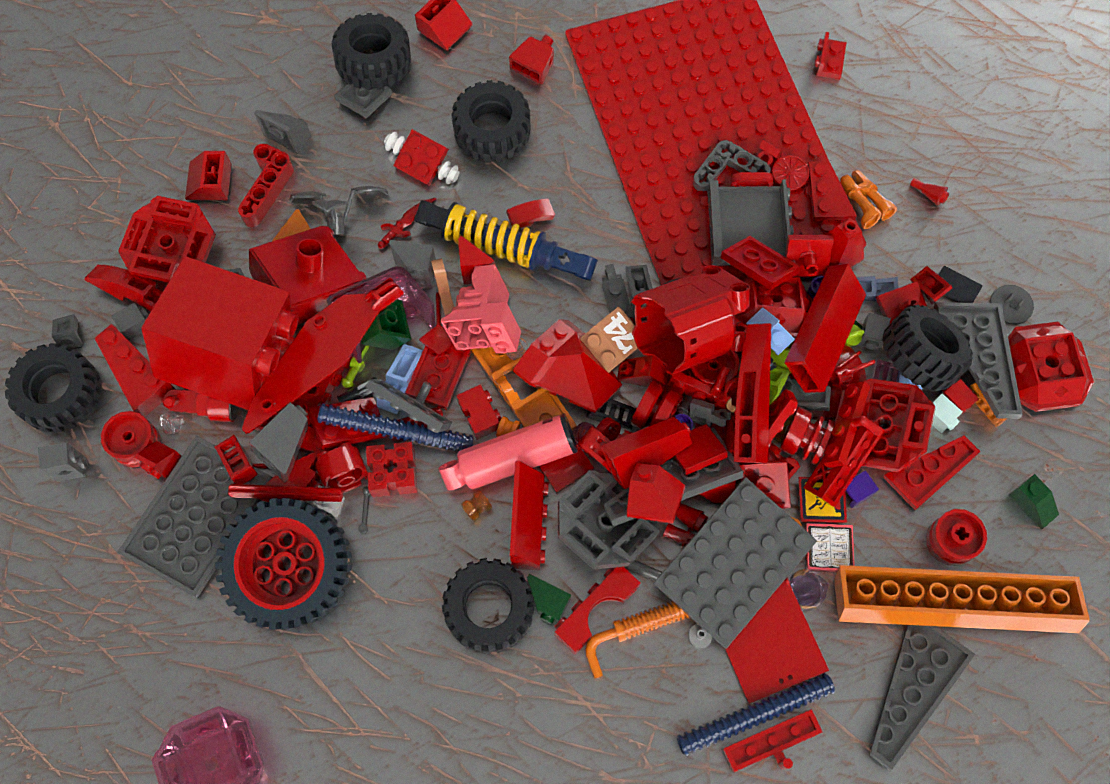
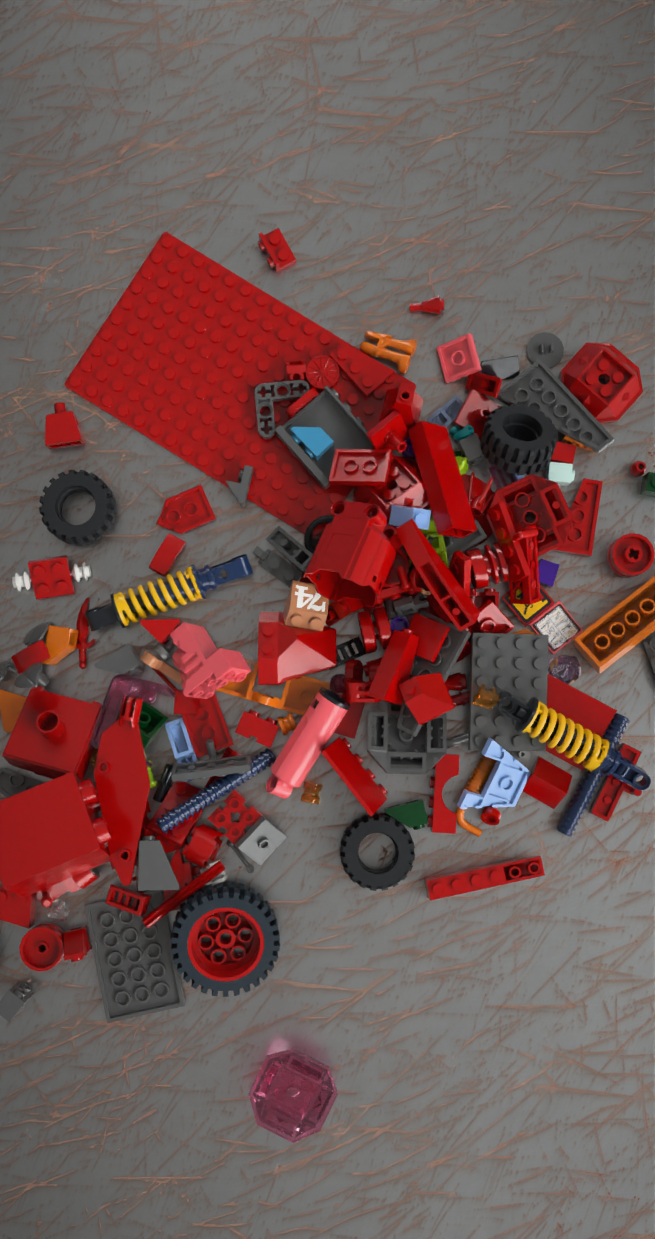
camera: 45 degrees left, 15 degrees up
none -> red slope [11,640,51,674]
none -> orange slope [43,625,79,666]
none -> light grey tile [154,642,174,661]
none -> red tile [156,484,216,534]
none -> dark grey slope [226,465,253,507]
none -> plate [235,816,287,865]
none -> dark azure slope [290,427,334,460]
none -> red slope [424,856,545,901]
none -> coral tile [436,333,481,383]
none -> teal arm [449,425,474,441]
none -> light blue wing [457,738,531,809]
none -> clear orange tile [473,684,499,710]
none -> red tile [481,806,501,825]
none -> piece [496,691,651,790]
none -> red slope [523,756,573,809]
none -> red hose [629,461,647,477]

